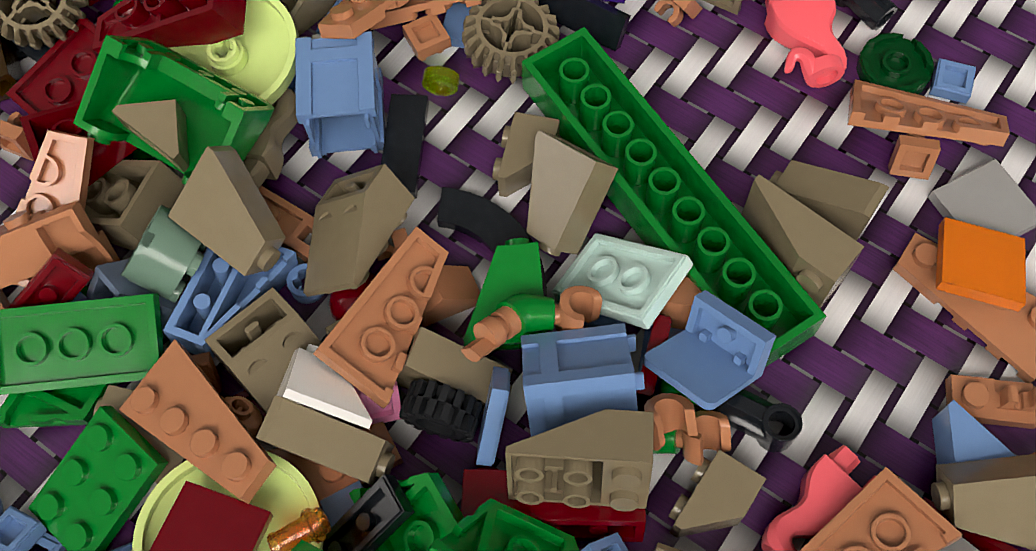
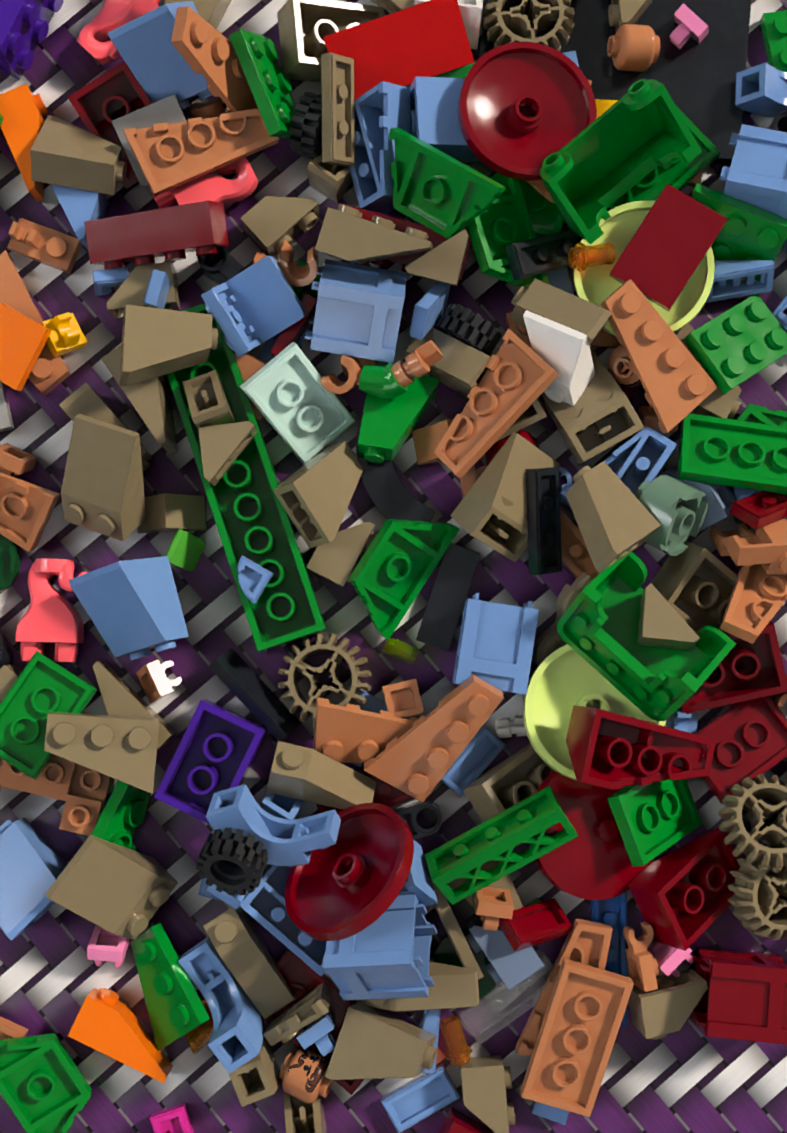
camera: 170 degrees left, 20 degrees up
none -> yellow tile [41,312,87,357]
none -> dark tan slope [61,414,146,541]
none -> medium blue slope [69,556,189,661]
none -> dark red brick [84,200,229,269]
none -> medium blue tile [93,267,129,296]
none -> dark tan slope [107,262,181,322]
none -> dark tan slope [119,304,218,386]
none -> dark tan slope [138,493,207,534]
none -> medium blue tile [144,269,171,309]
none -> bright green slope [165,529,206,572]
none -> dark tan slope [183,370,235,428]
none -> dark tan slope [198,421,258,487]
none -> medium blue tile [237,555,273,604]
none -> green wing [349,519,460,640]
none -> dark tan slope [405,229,469,286]
none -> black tile [526,467,562,575]

